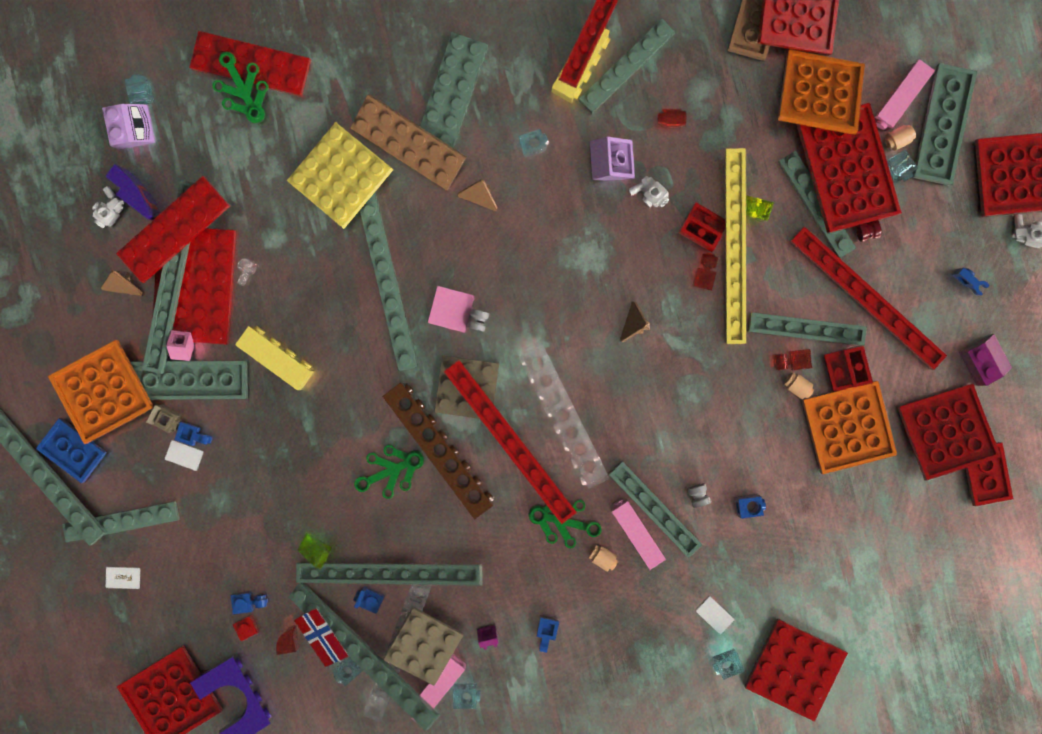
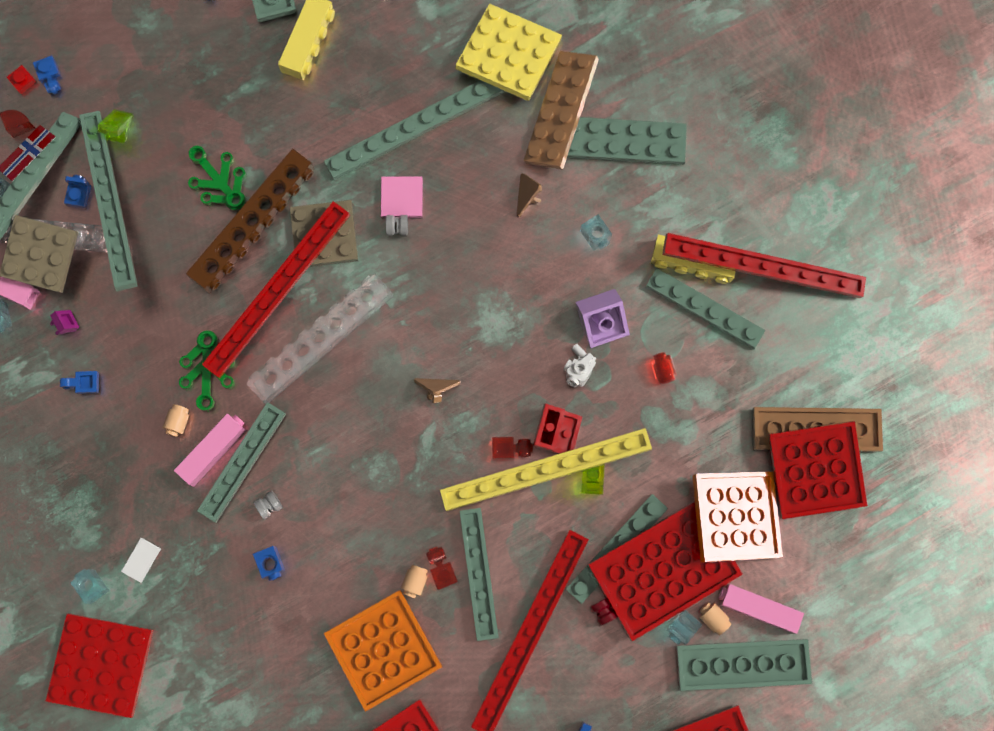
camera: 75 degrees right, 10 degrees down
red brick [824,345,873,392] -> none

